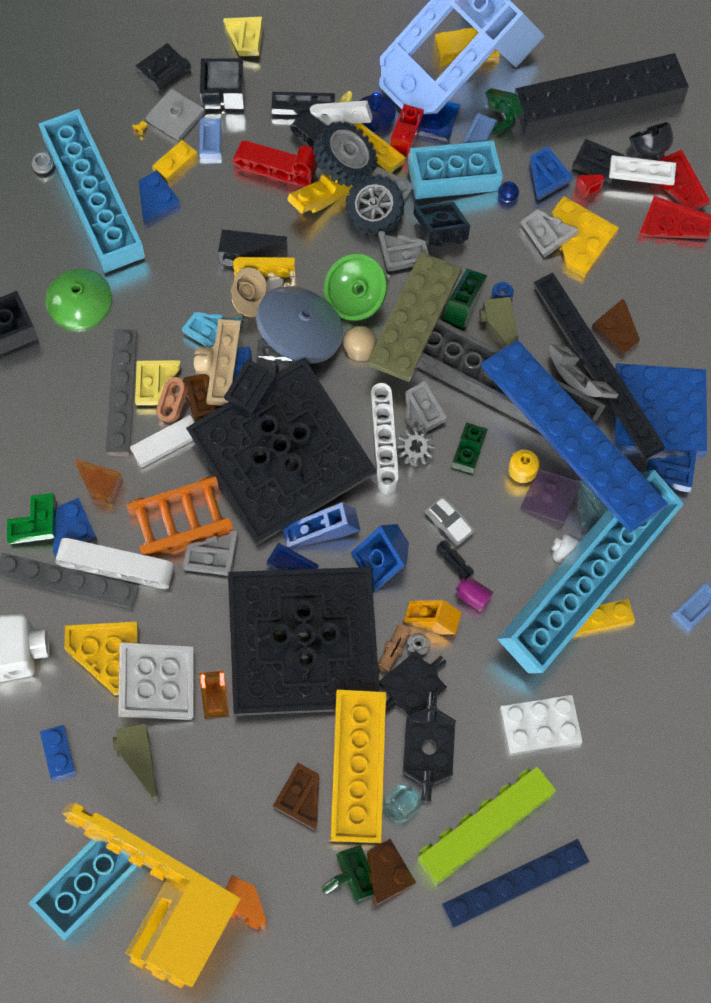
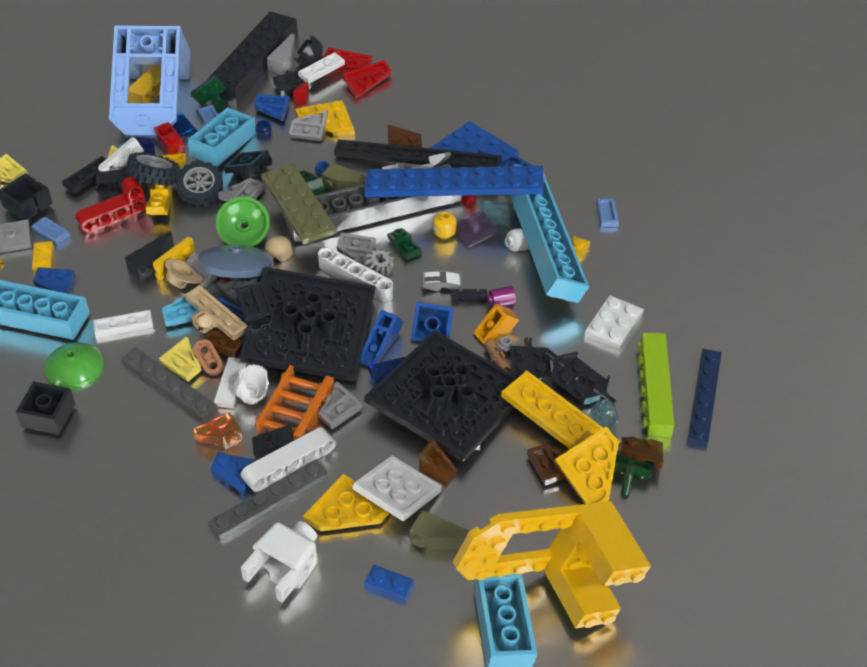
camera: 50 degrees left, 20 degrees down
green plate [6,493,56,544] -> none
none -> white tile [93,310,153,338]
none -> white hair [234,364,269,405]
none -> black plate [252,425,294,458]
none -> light grey slope [267,34,295,75]
none -> yellow plate [554,426,619,504]

